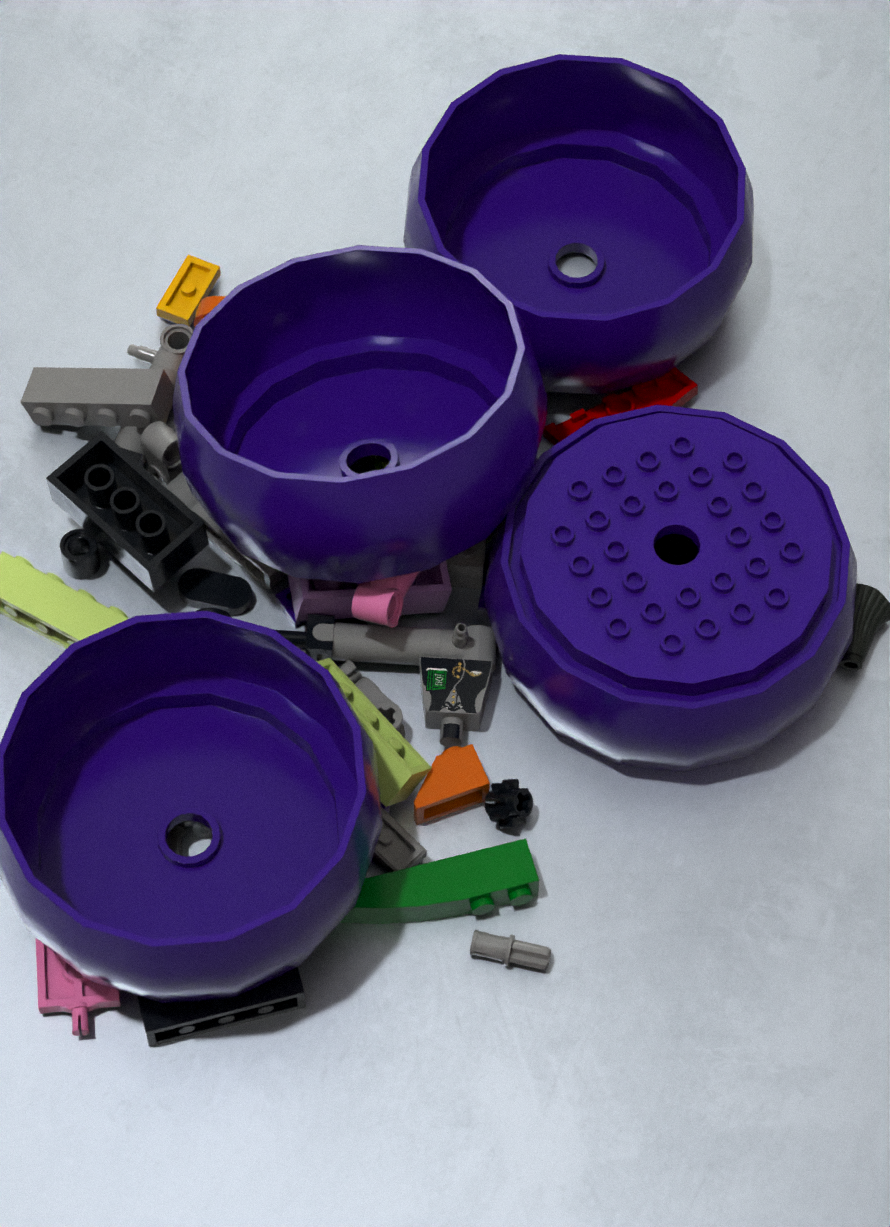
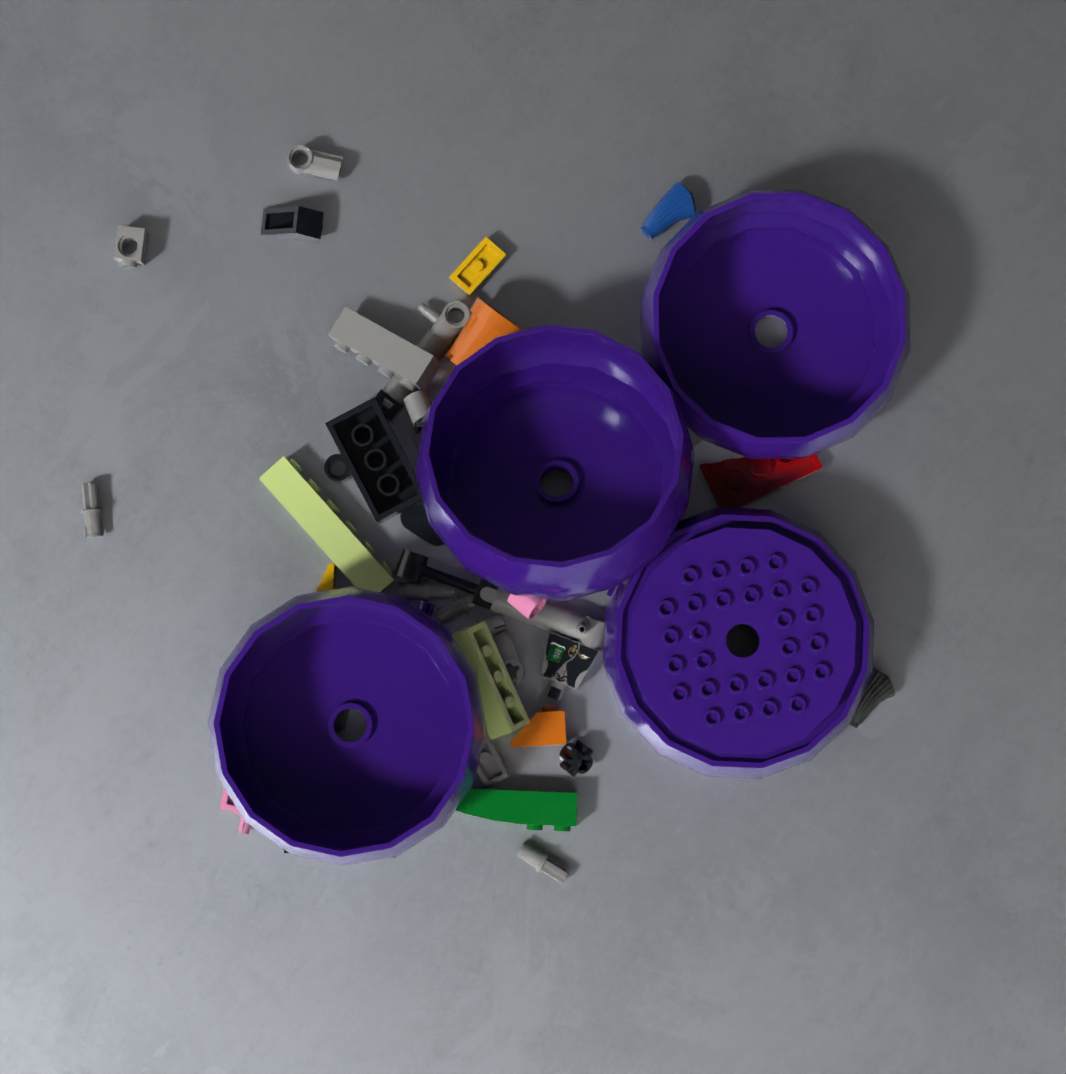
camera: 20 degrees right, 25 degrees up
none -> blue piece [640,182,696,240]

